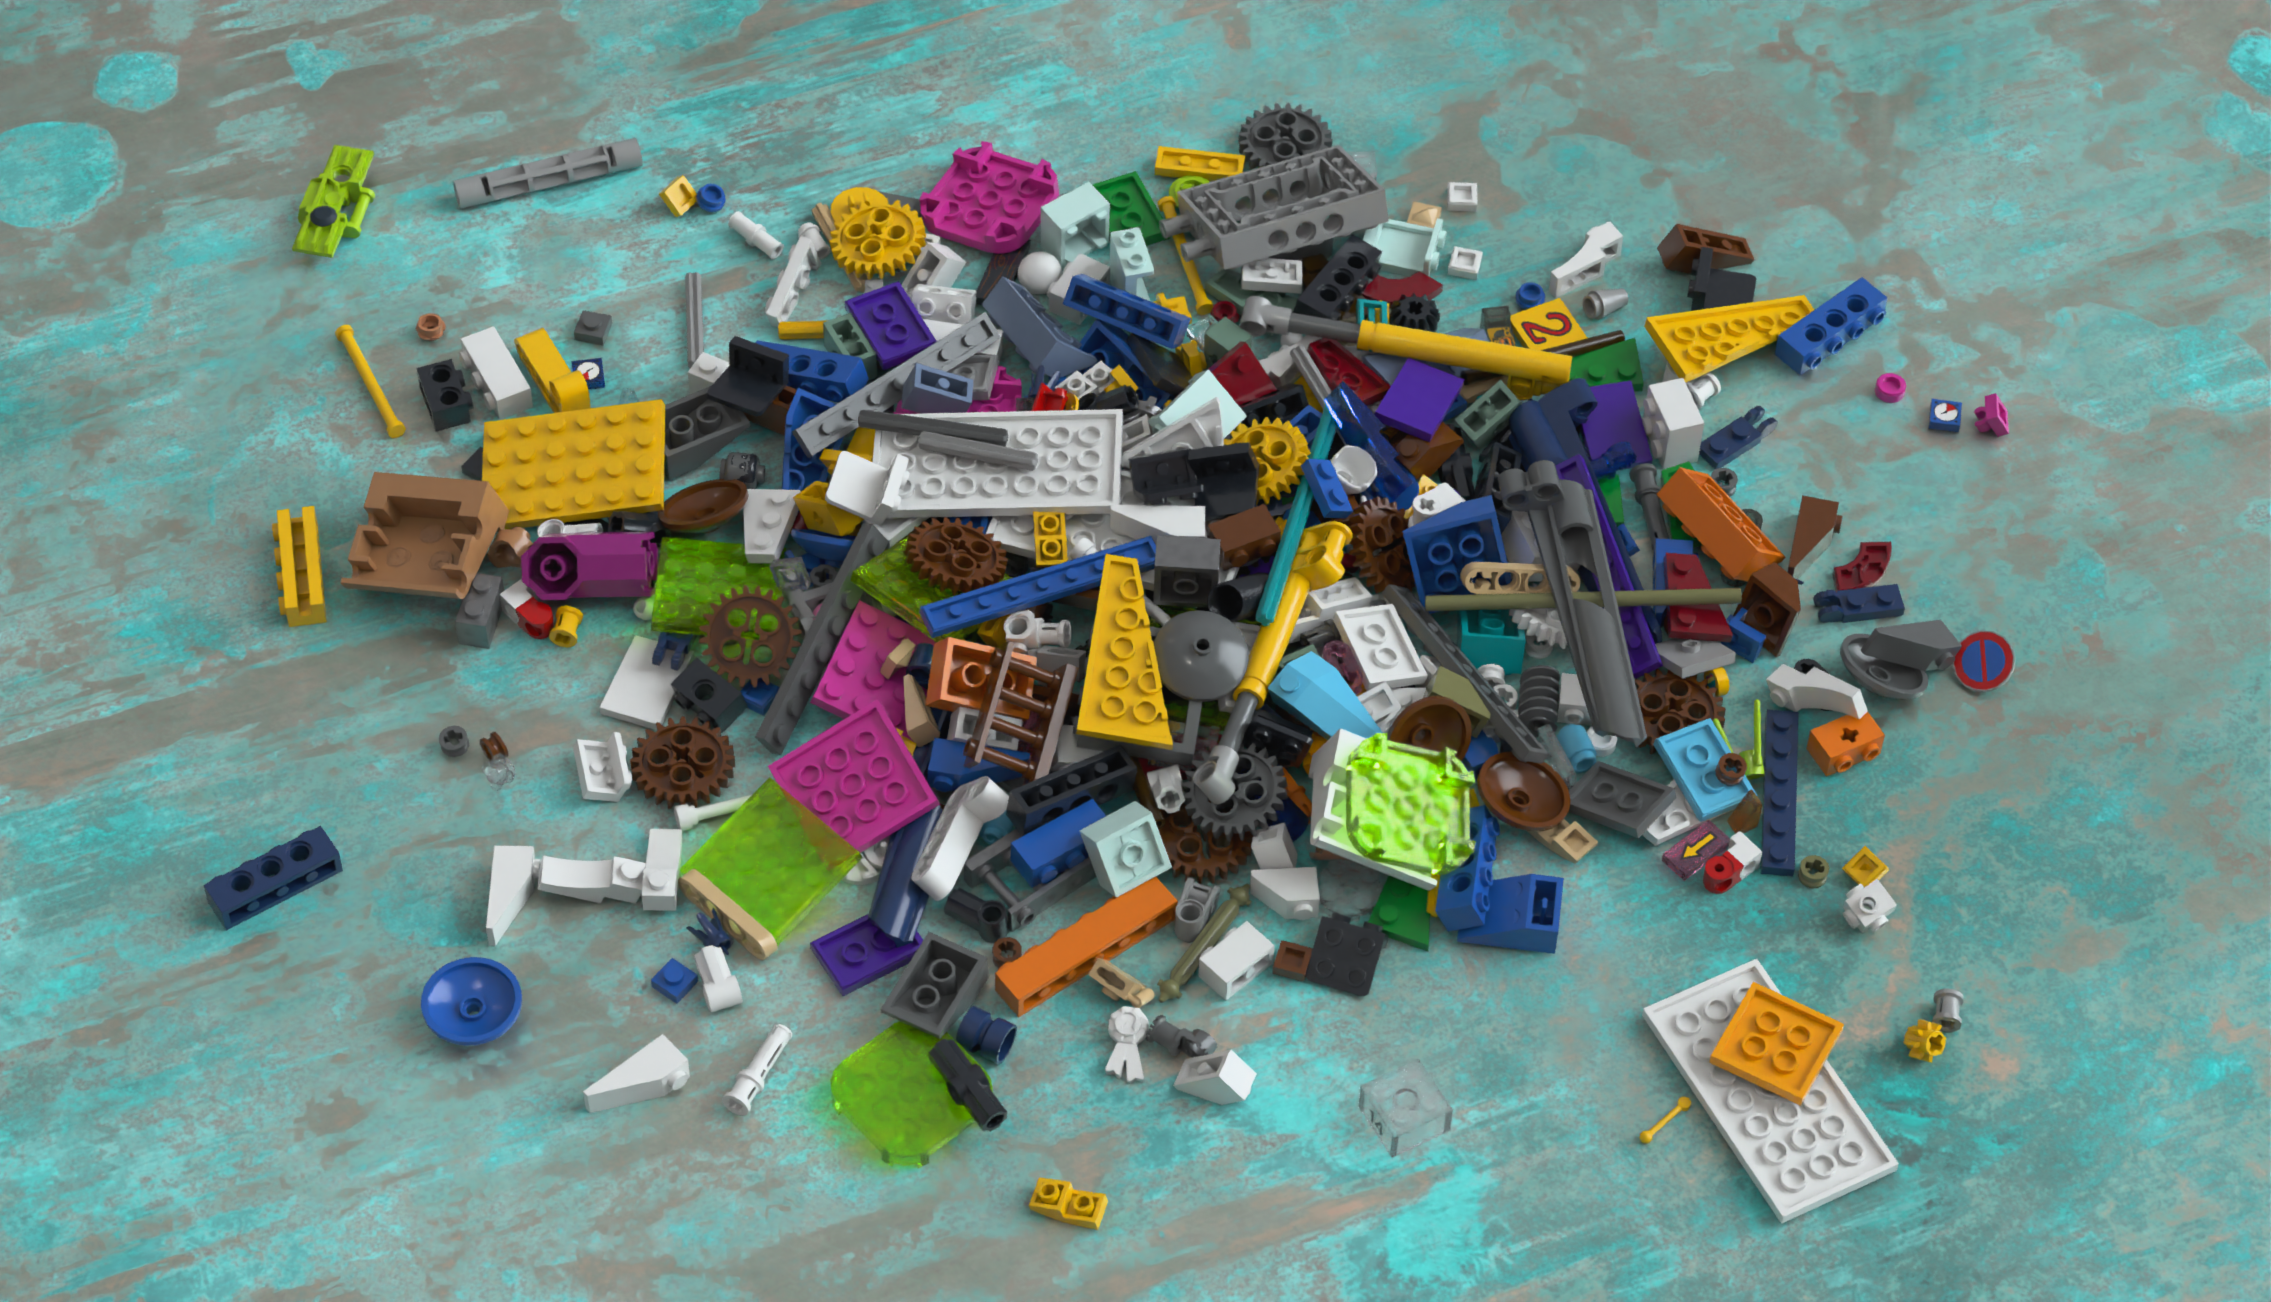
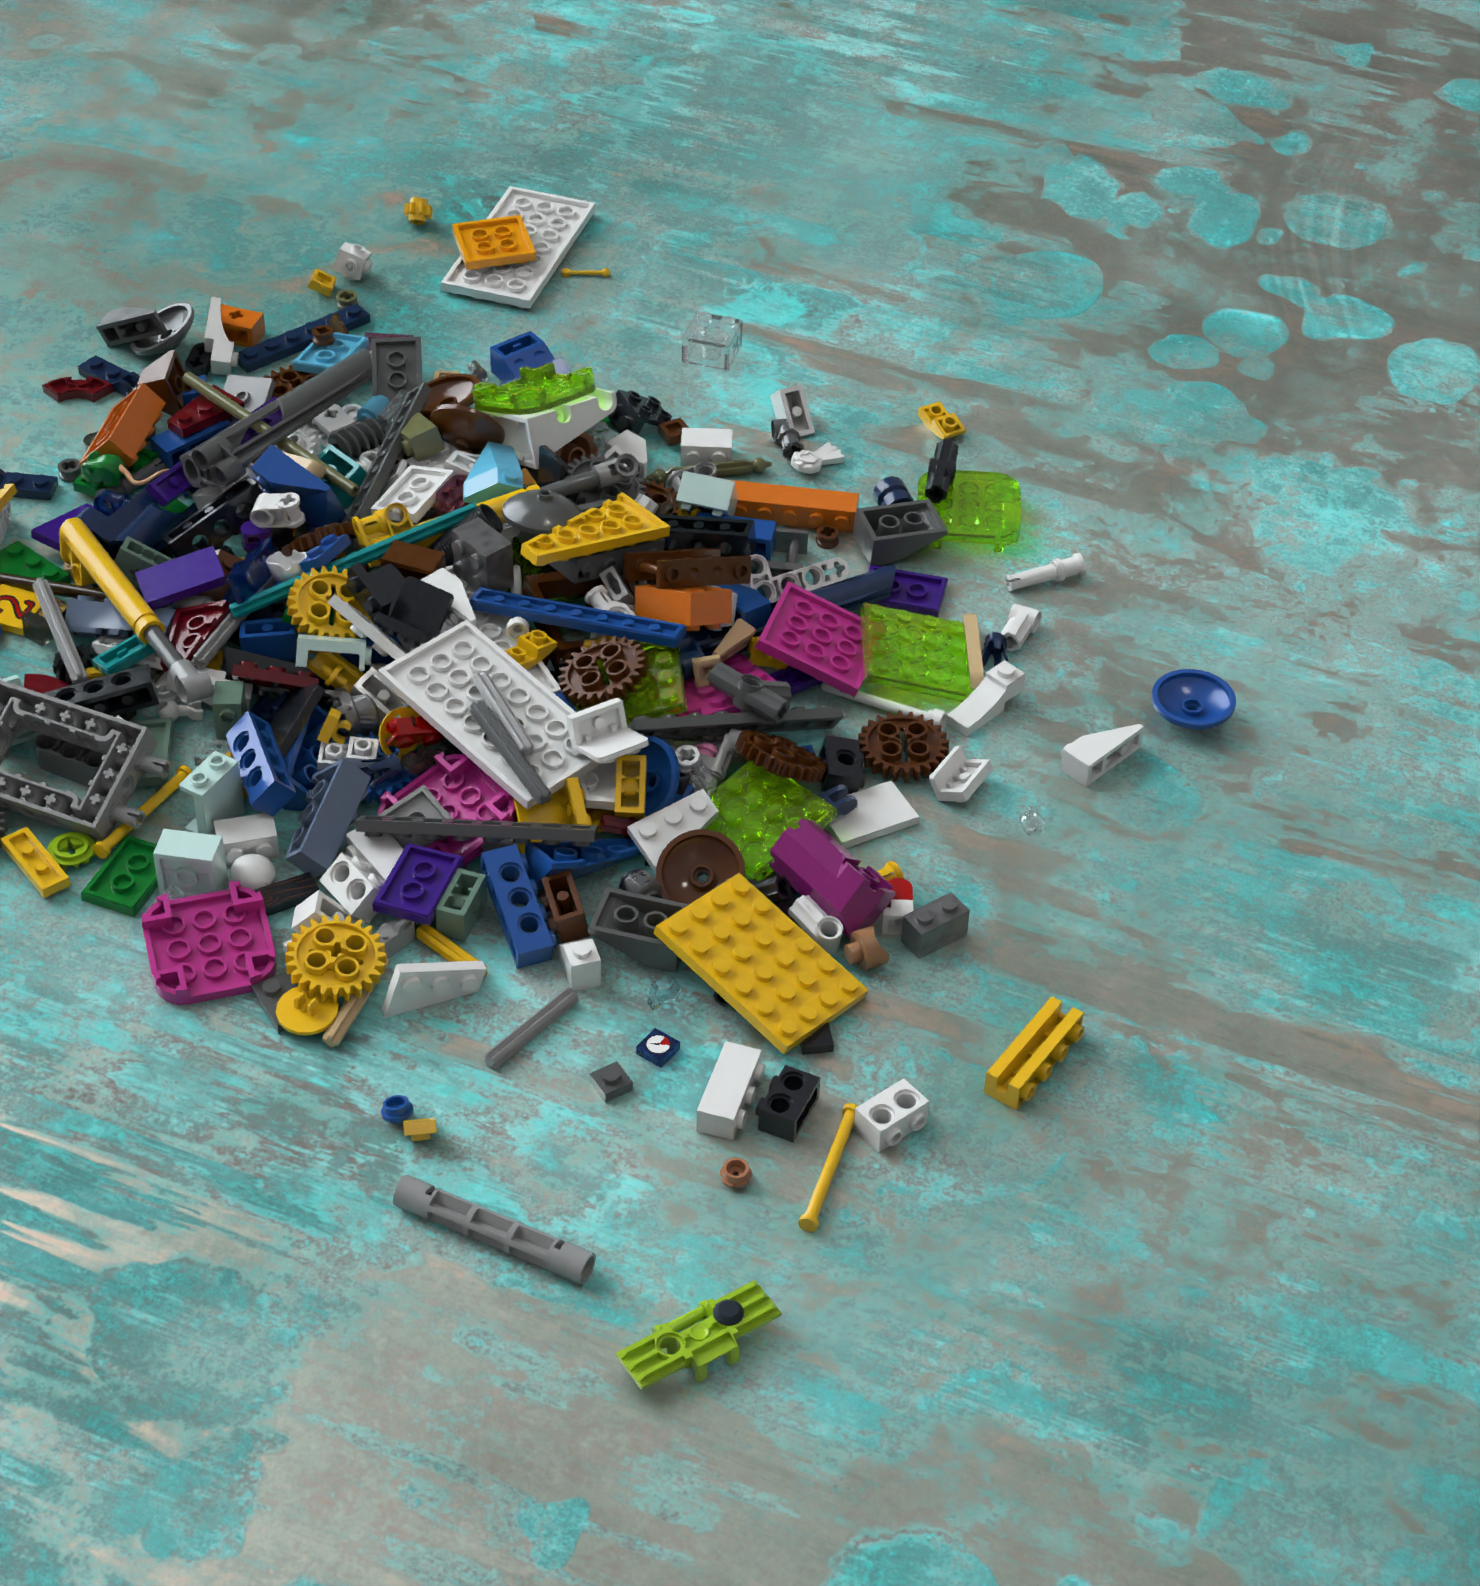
camera: 135 degrees left, 10 degrees down
dark blue brick [204,826,343,930] -> none
medium nougat panel [341,472,509,599] -> none
dark grey bush [439,725,470,757] -> none
reddish brown bush [479,732,509,764] -> none
yellow beam [514,328,591,413] -> none
white slope [537,856,646,904] -> none
white slope [583,1034,690,1113] -> none
blue plate [651,958,698,1004] -> none
black bracket [708,336,789,416] -> none
white pin [728,211,784,259] -> none
white pin [798,222,831,260] -> none
sand blue brick [901,363,973,414] -> none
black piece [944,887,1008,943] -> none
black piece [1078,385,1139,415] -> none
tan piece [1088,958,1155,1008] -> none
dark red plate [1210,301,1239,324] -> none
white brick [1642,378,1704,469] -> none
leg [1703,831,1762,894] -> none
lime plant [1713,699,1765,780] -> none
reddish brown slope [1787,495,1843,580] -> none
light grey bush [1932,988,1964,1032] -> none
piece [1952,630,2016,692] -> none
none -> light grey axle [32,578,88,684]
none -> green animal [81,451,169,487]
none -> clear smoke arm [468,361,488,385]
none -> white bush [675,745,701,774]
none -> dark grey piece [707,662,792,724]
none -> white brick [854,1078,929,1152]

